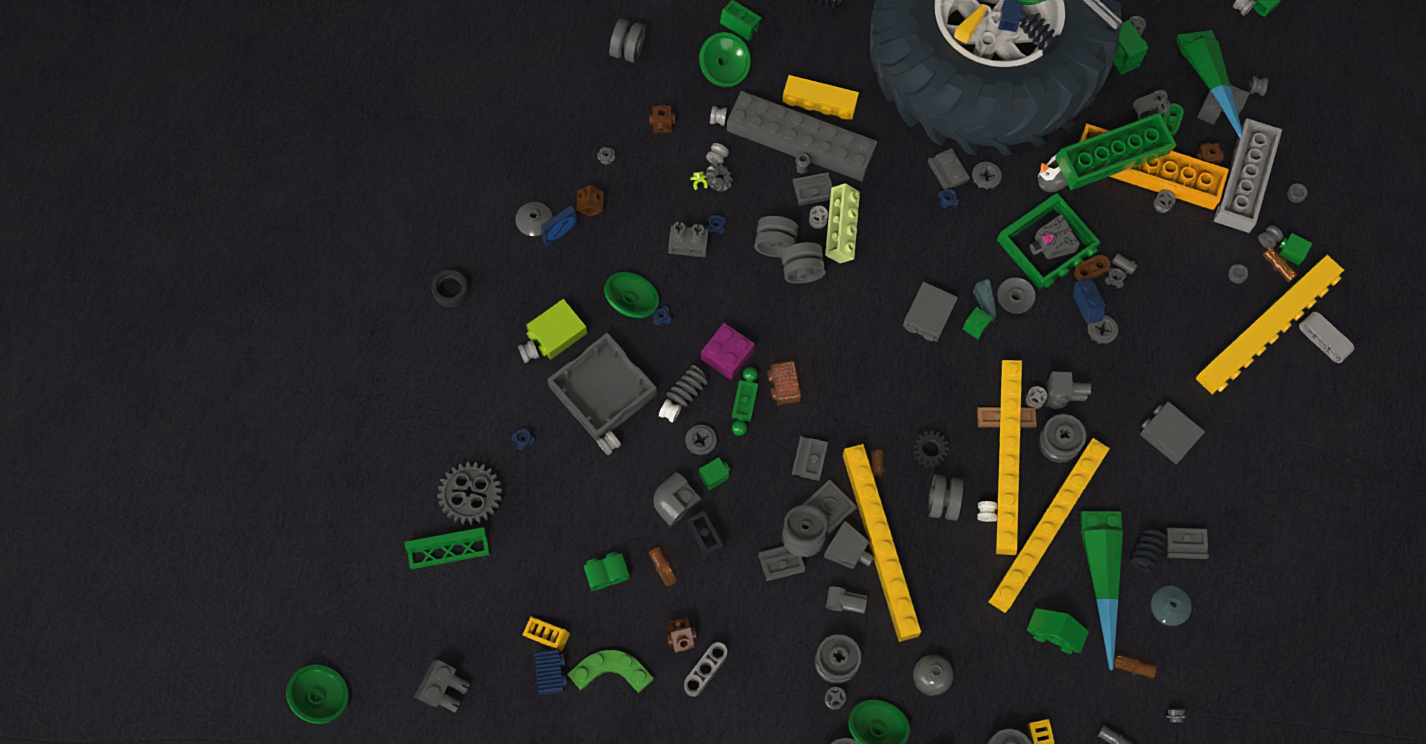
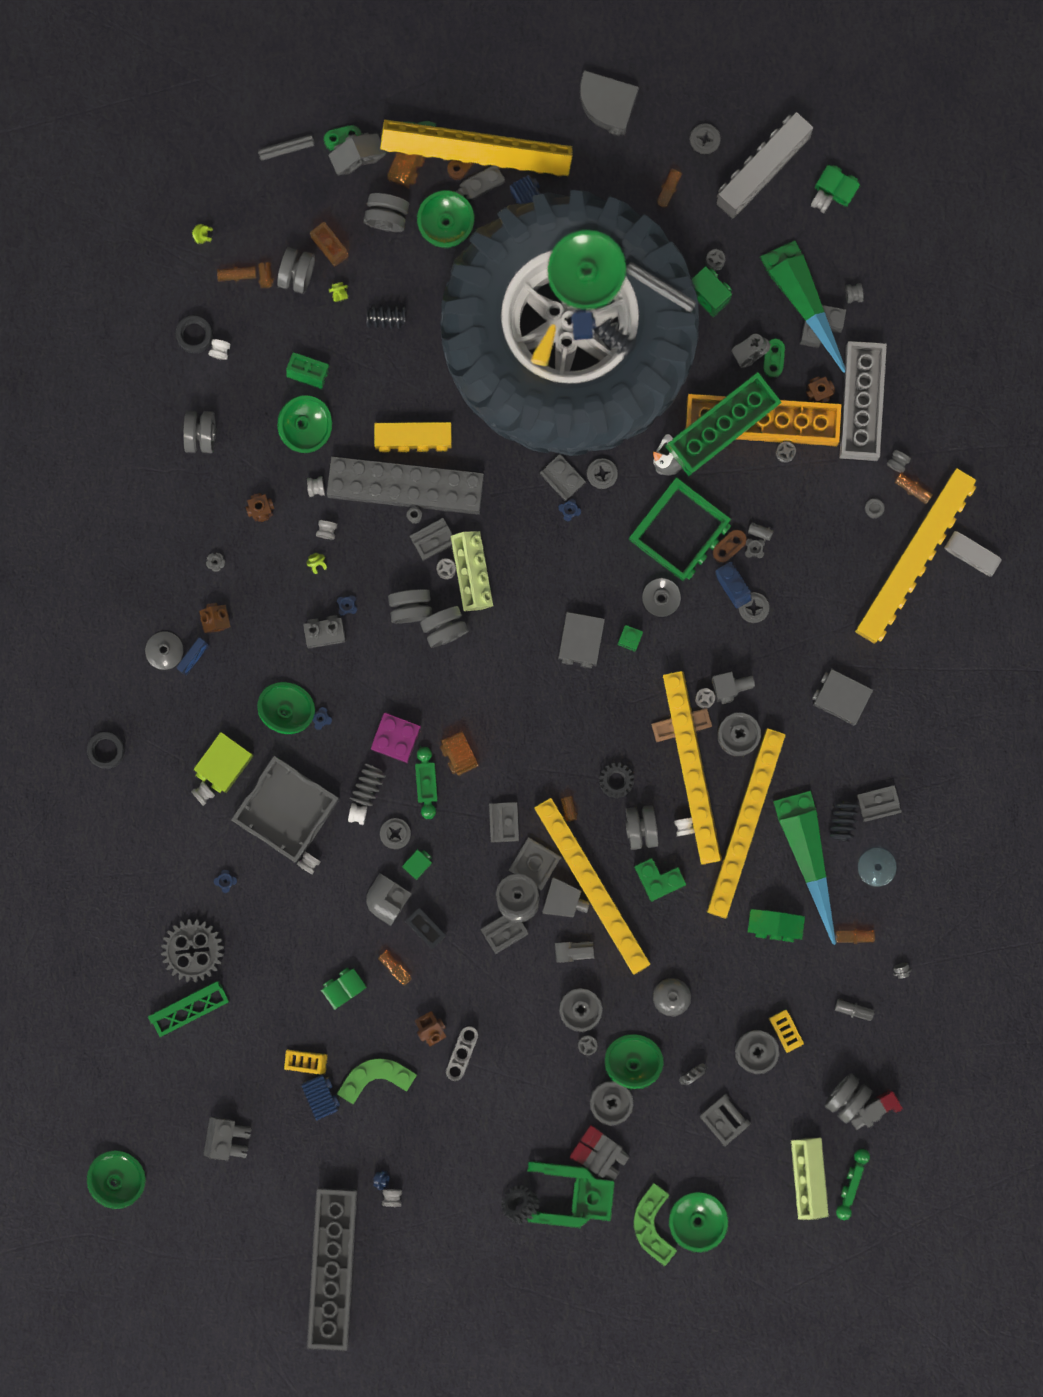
camera: 10 degrees left, 15 degrees up
dark grey gear [706,163,734,191] -> none
clear light blue slope [973,279,996,323] -> none
dark grey torso [1030,215,1079,259] -> none
green brick [1279,233,1312,265] -> none
dark grey tile [1287,183,1307,203] -> none
none -> green brick [634,859,686,902]

